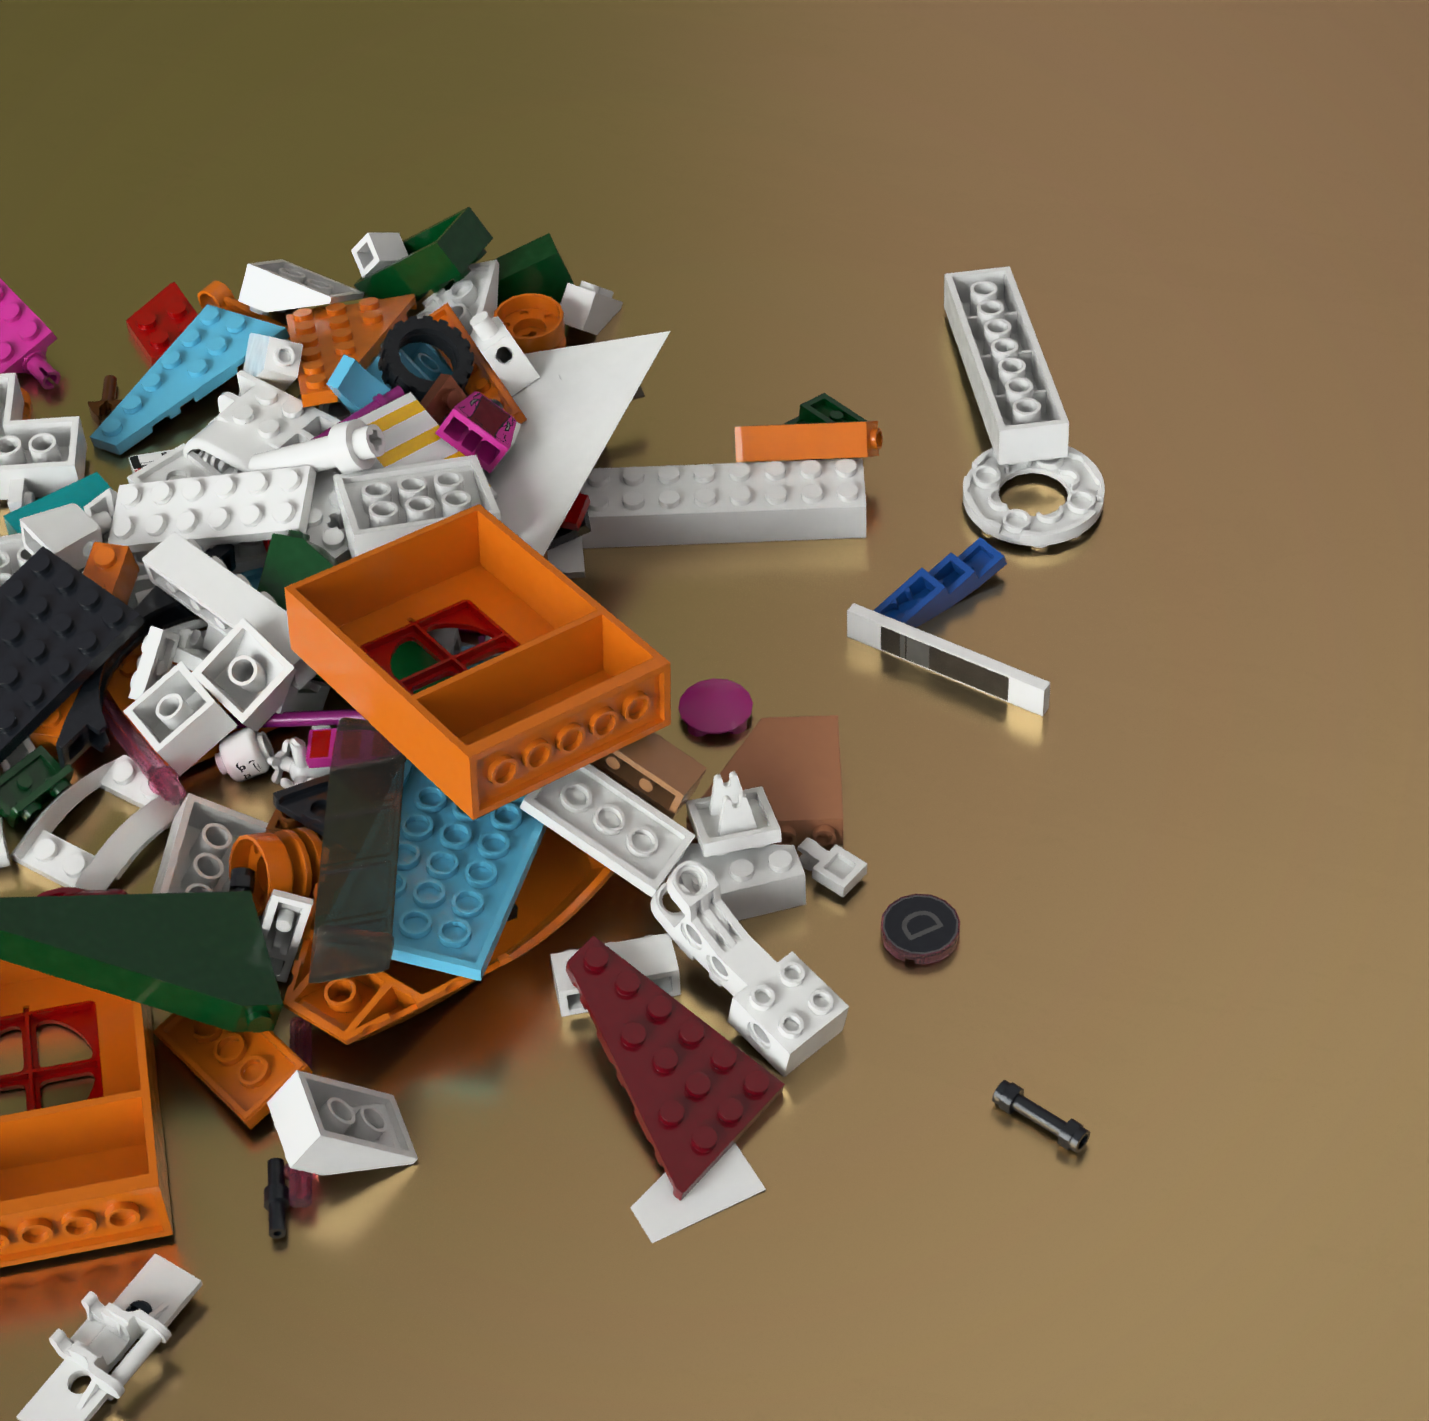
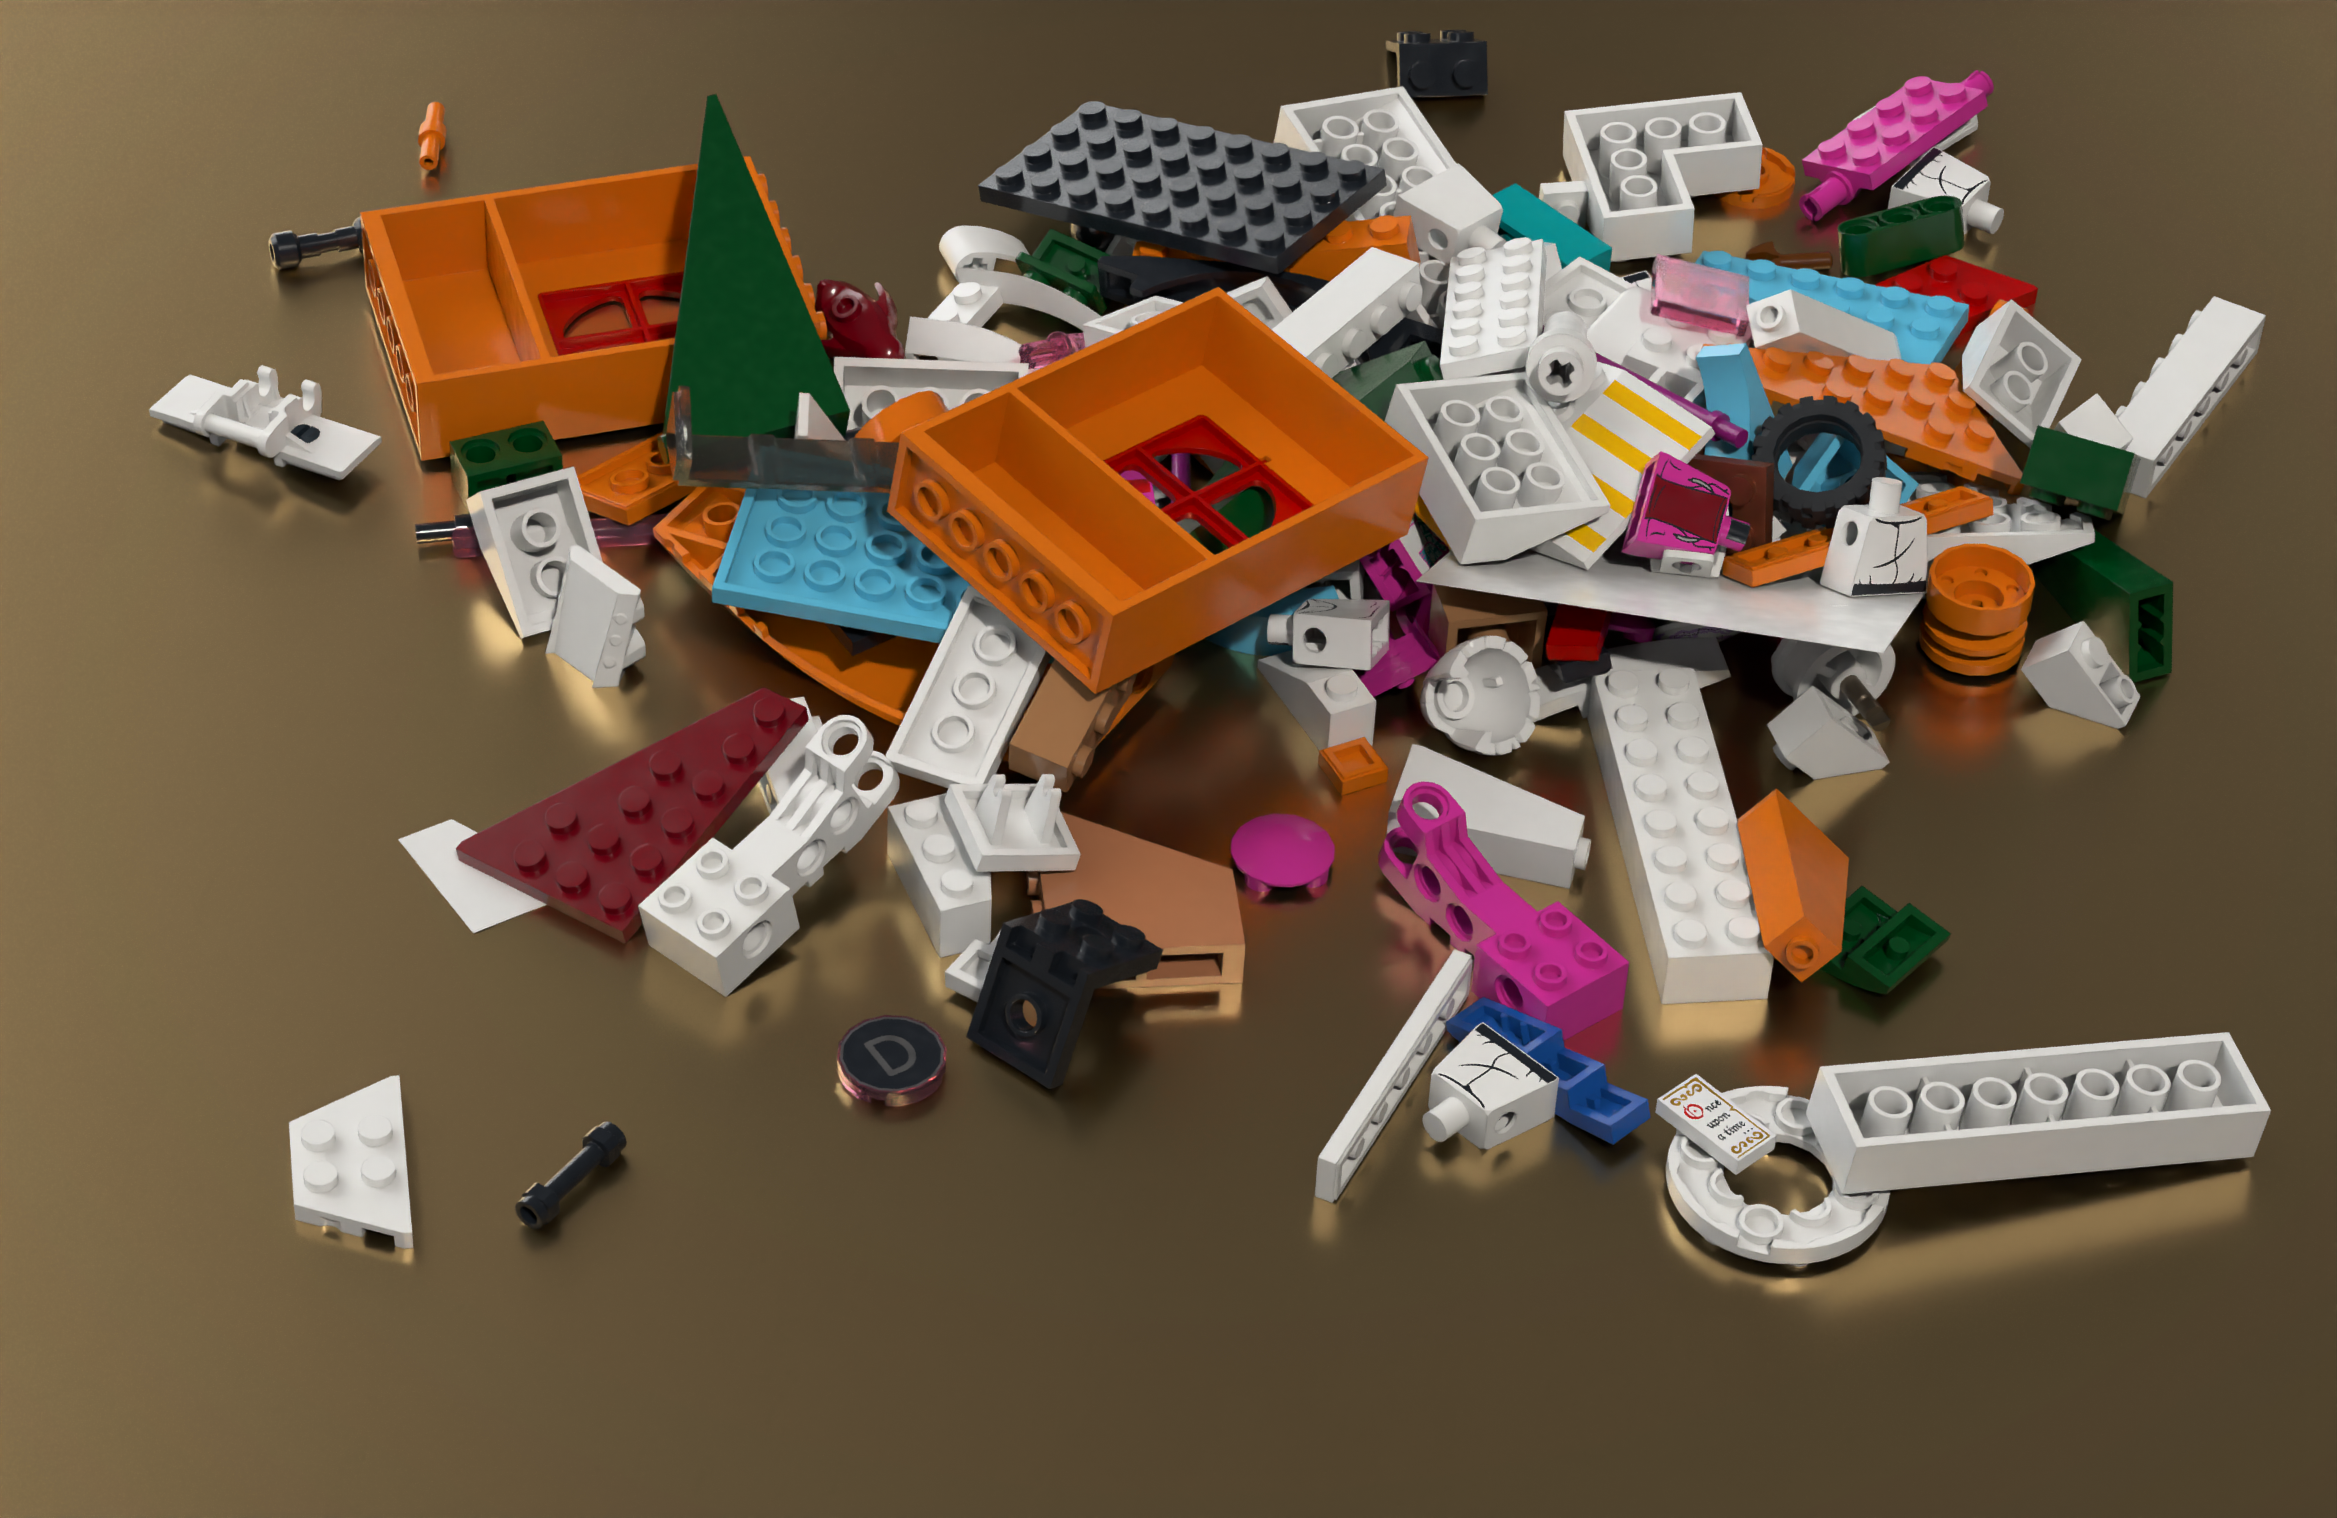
camera: 80 degrees right, 5 degrees down
none -> white wing [289,1075,413,1249]
none -> dark green brick [449,421,563,514]
none -> white slope [545,545,646,688]
none -> black bracket [966,899,1163,1089]
none -> dark pink brick [1378,781,1629,1041]
none -> white slope [1386,744,1591,889]
none -> white hair [1420,636,1541,756]
none -> white torso [1422,1022,1559,1149]
none -> clear pink tile [1650,254,1749,337]
none -> white tile [1655,1074,1777,1175]
none -> white slope [1767,686,1890,780]
none -> dark green beam [1837,196,1965,277]
none -> white torso [1888,147,2004,235]
none -> white brick [2115,296,2266,499]

